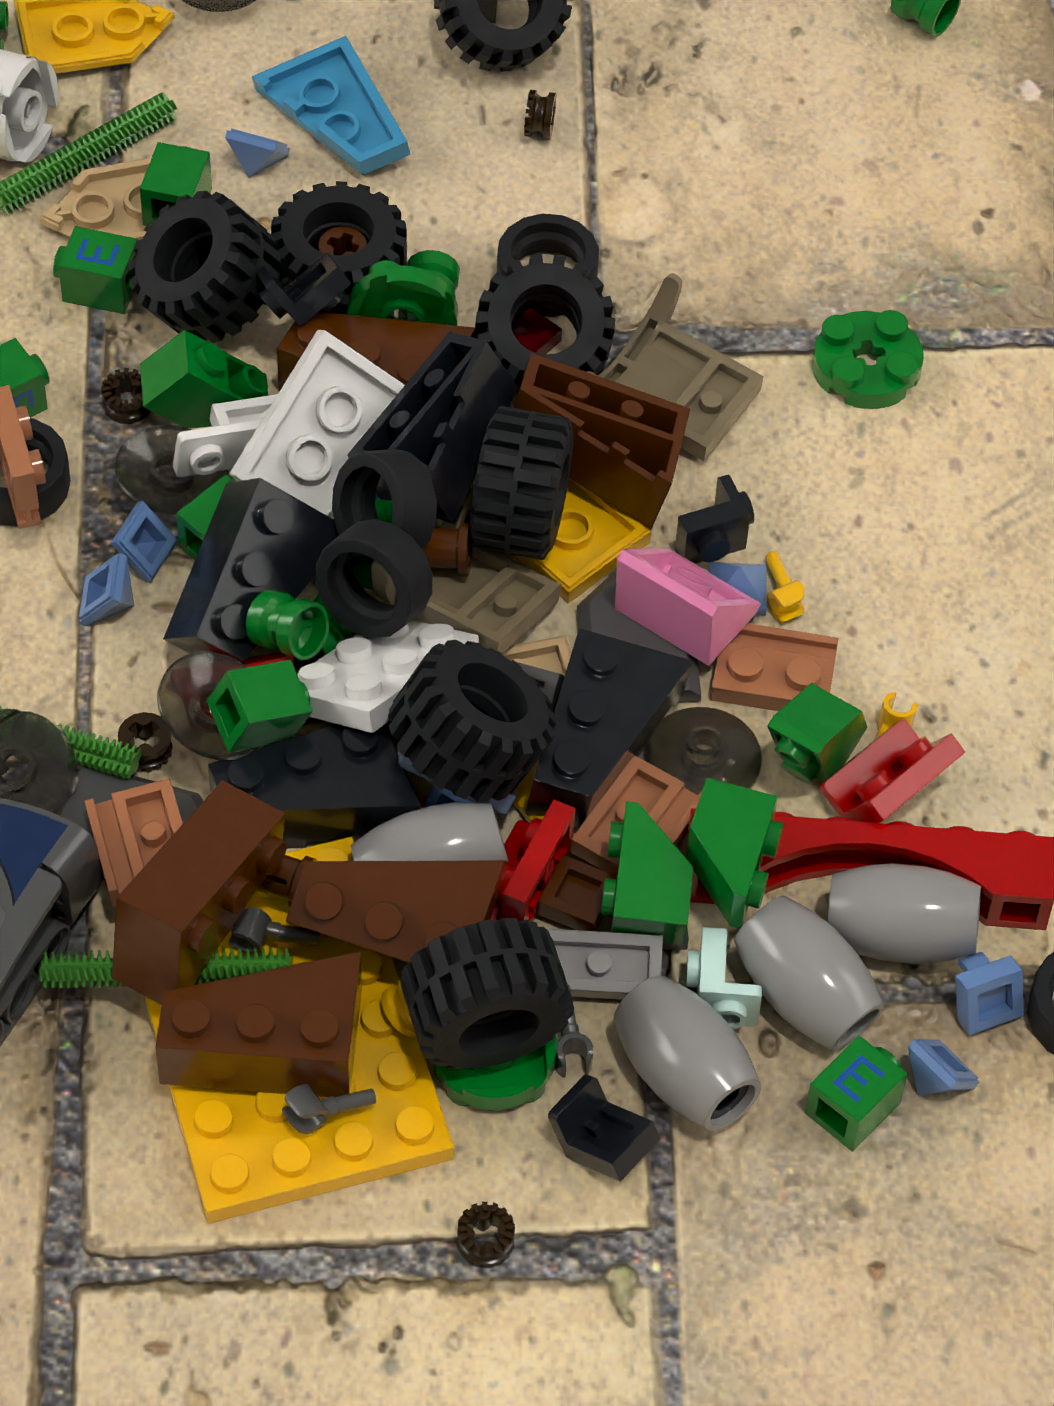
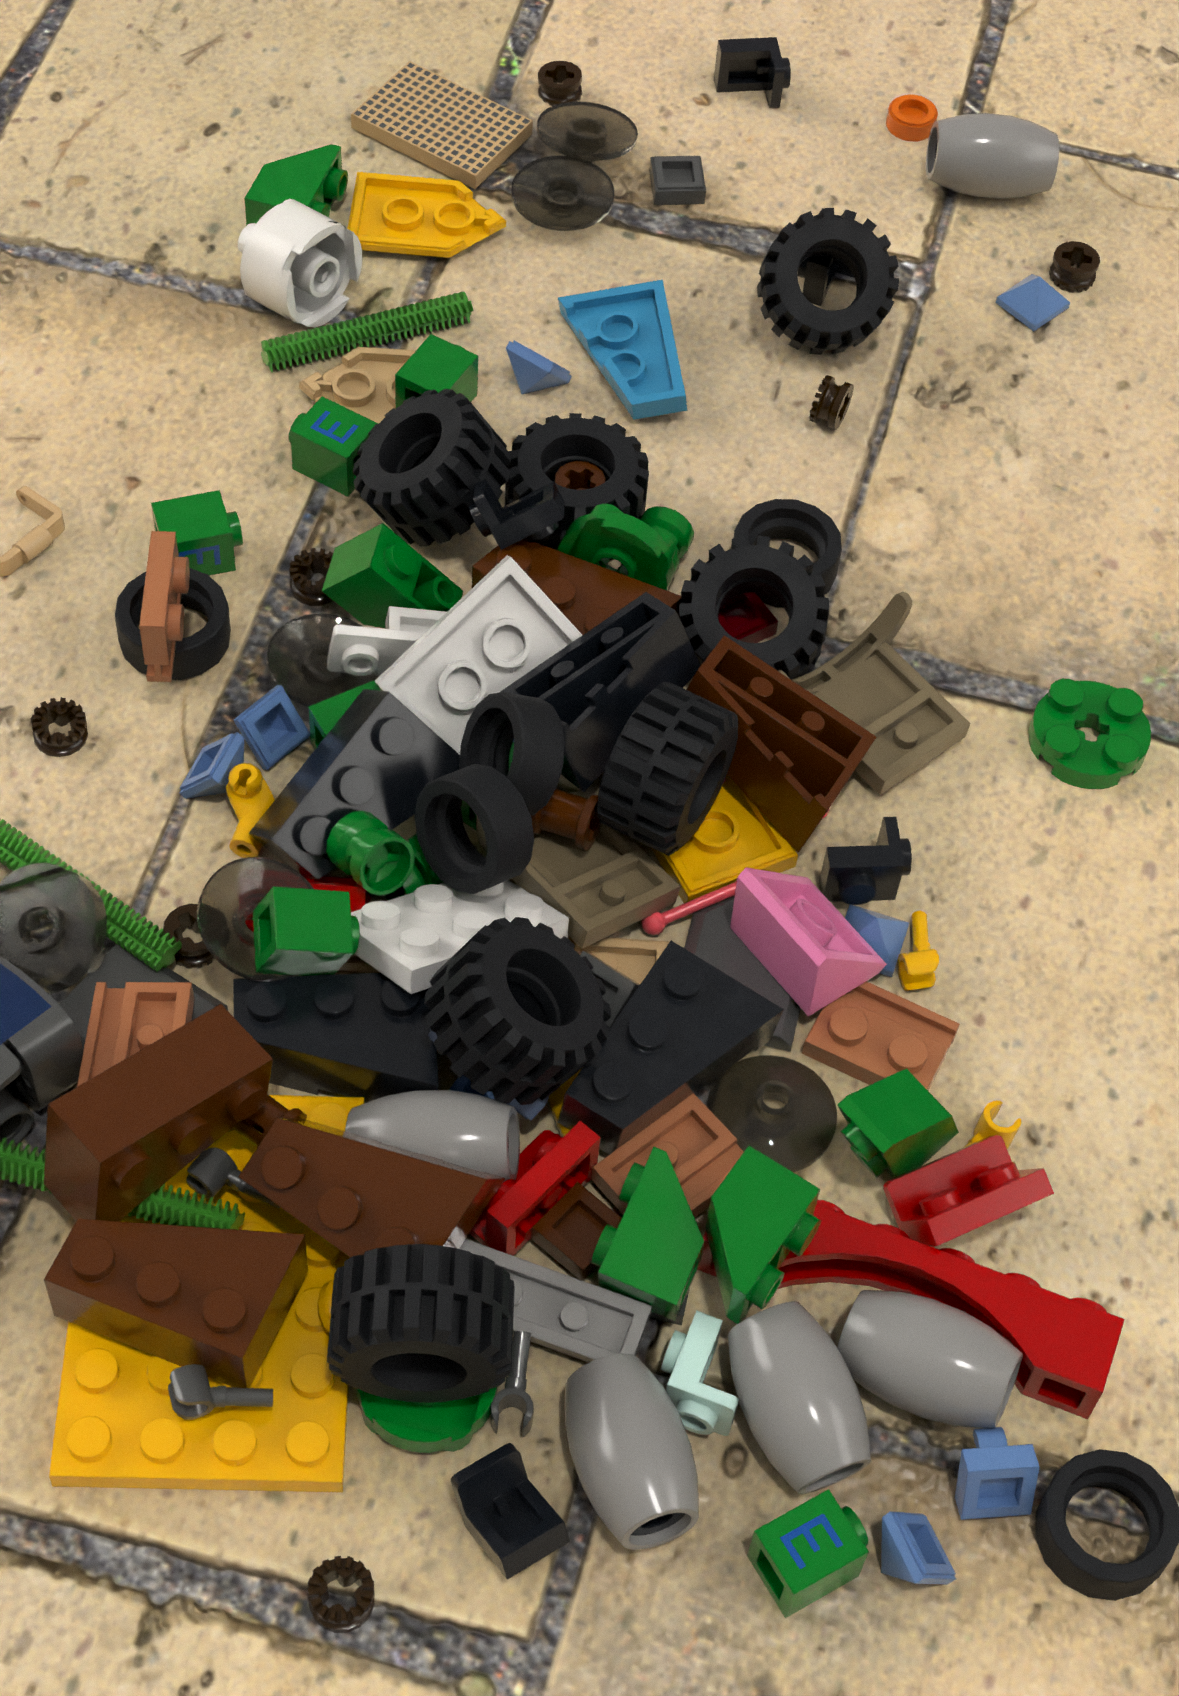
camera: 15 degrees right, 0 degrees up
none -> yellow arm [226,763,275,859]
none -> coral hinge [641,881,737,935]

